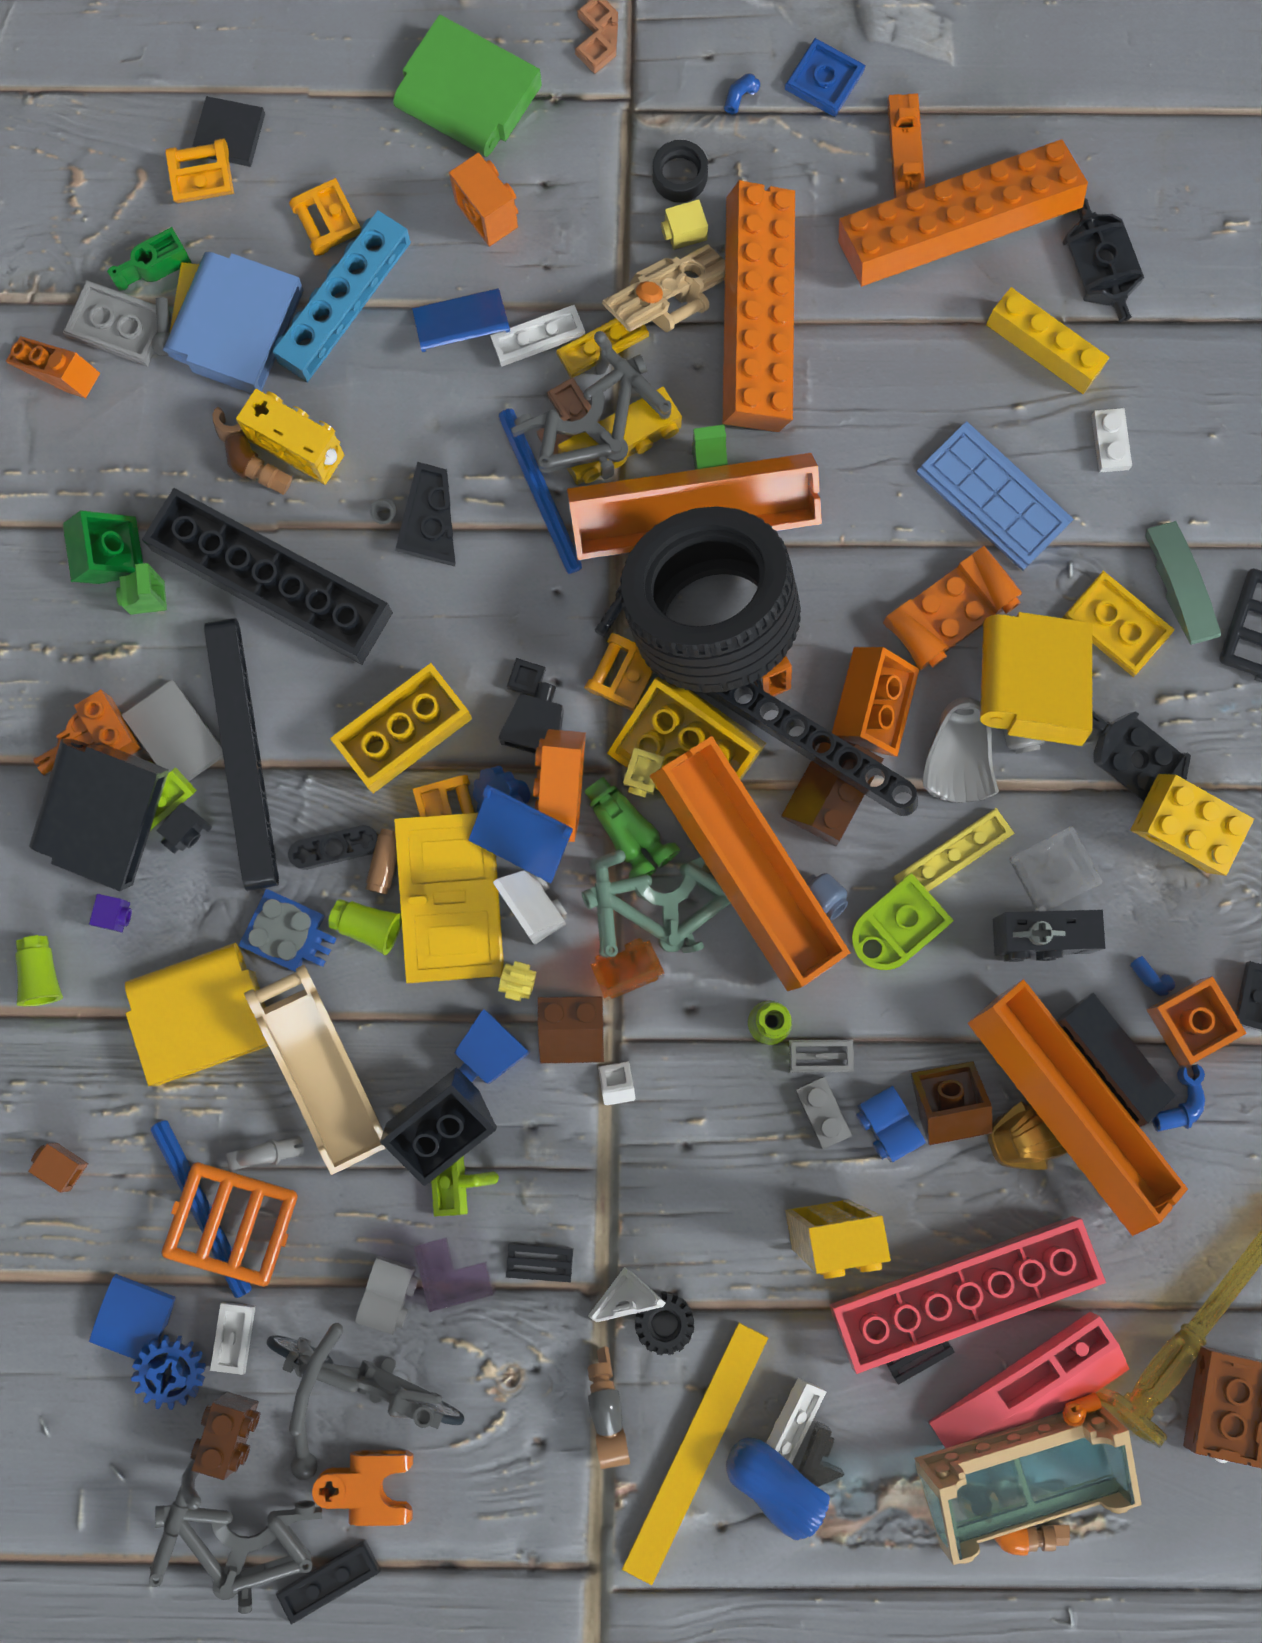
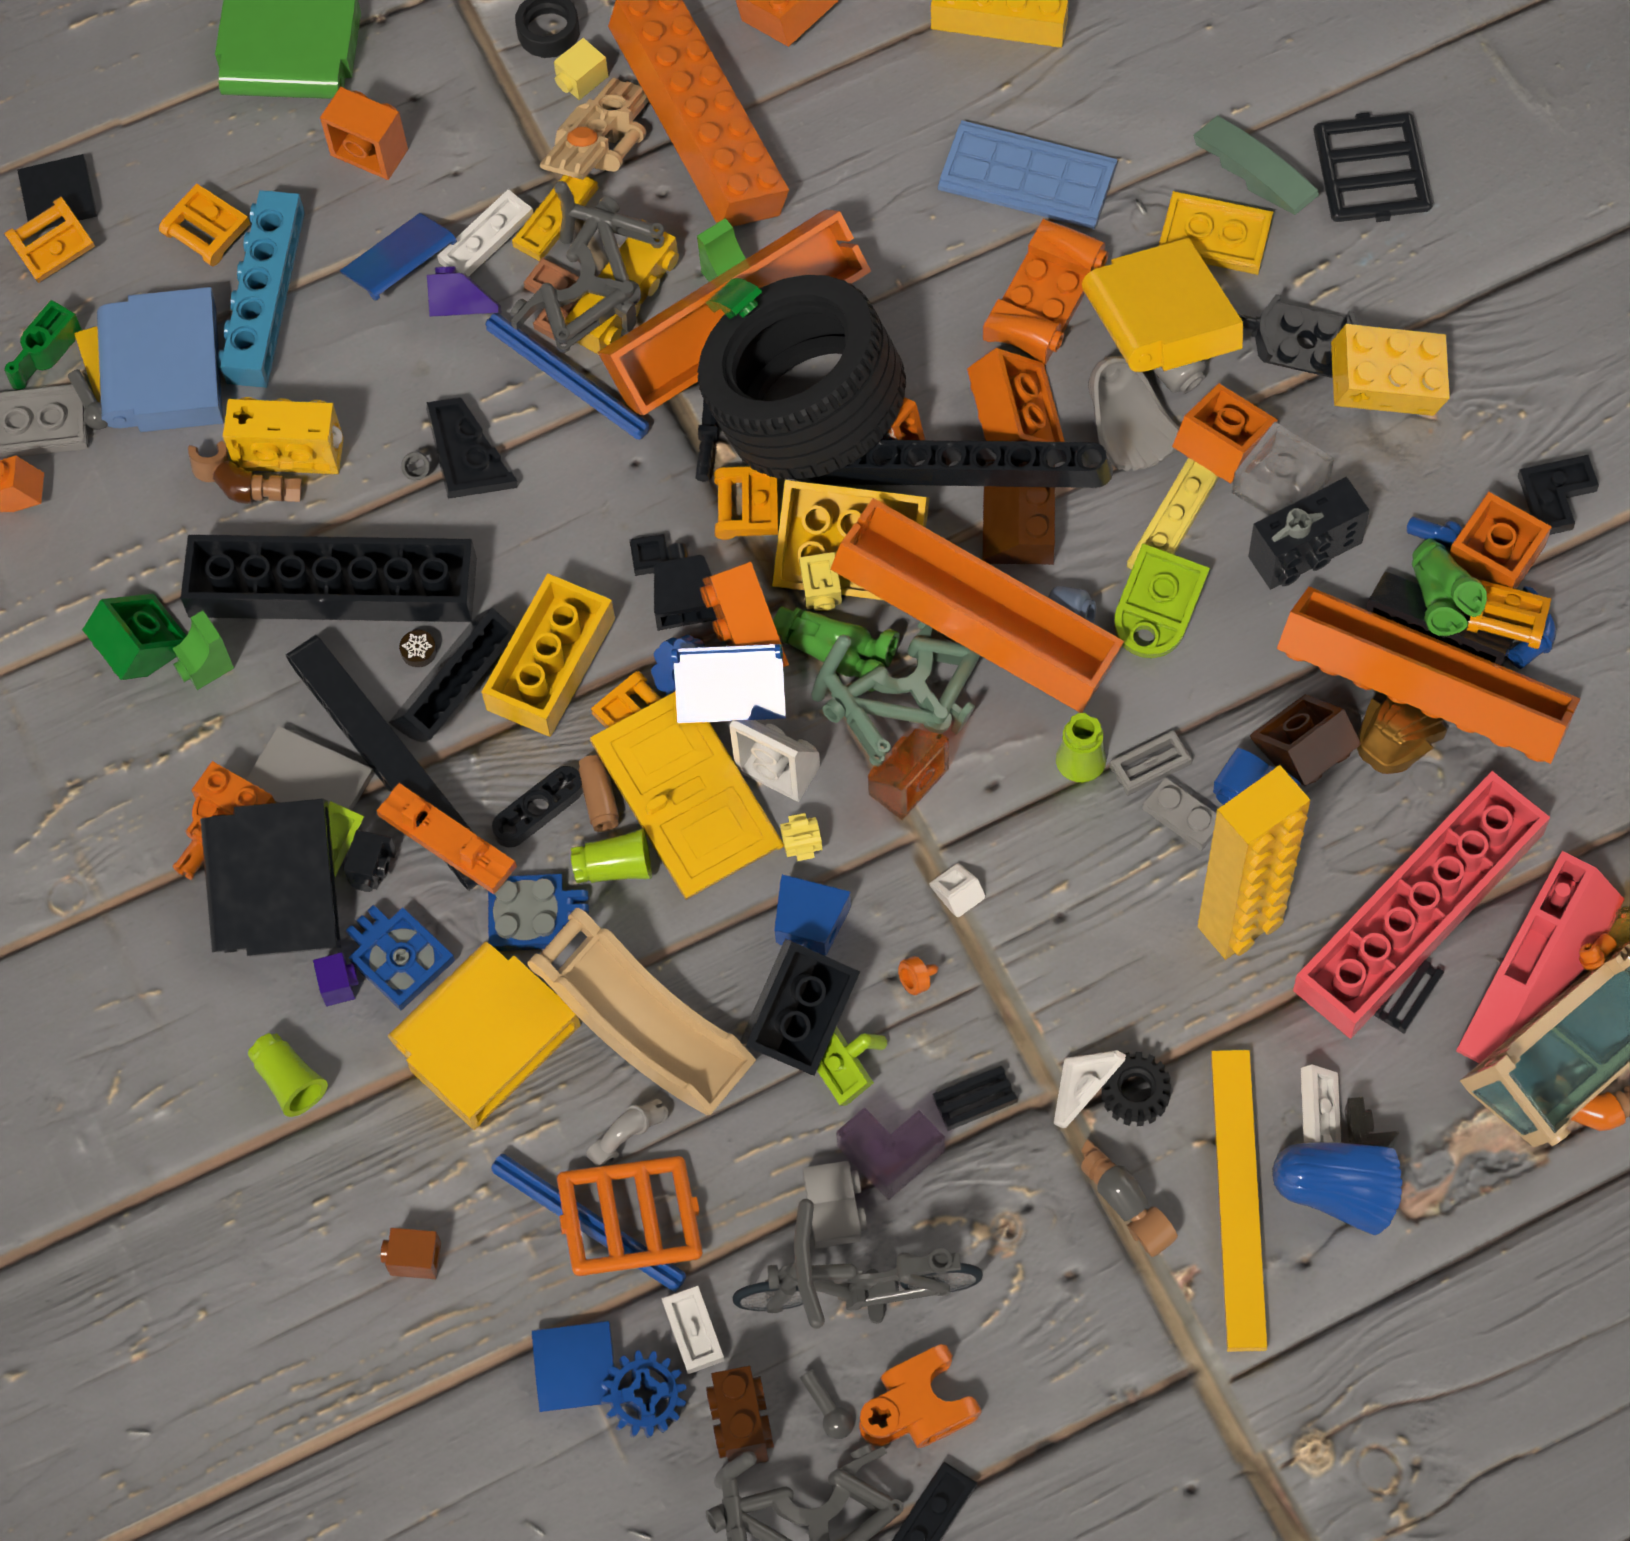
camera: 25 degrees left, 15 degrees down
reddish brown slope [538,996,604,1063] -> none
white plate [1091,408,1132,473] -> none
none -> blue piece [346,905,455,1011]
none -> orange hinge [376,783,517,895]
none -> black brick [388,608,516,742]
none -> dark brown tile [399,630,437,667]
none -> dark purple slope [427,266,502,317]
none -> green slope [705,278,762,319]
none -> orange tile [898,956,939,995]
none -> orange brick [1172,383,1278,484]
none -> bright green piece [1412,539,1487,636]
none -> light orange plate [1467,580,1551,649]

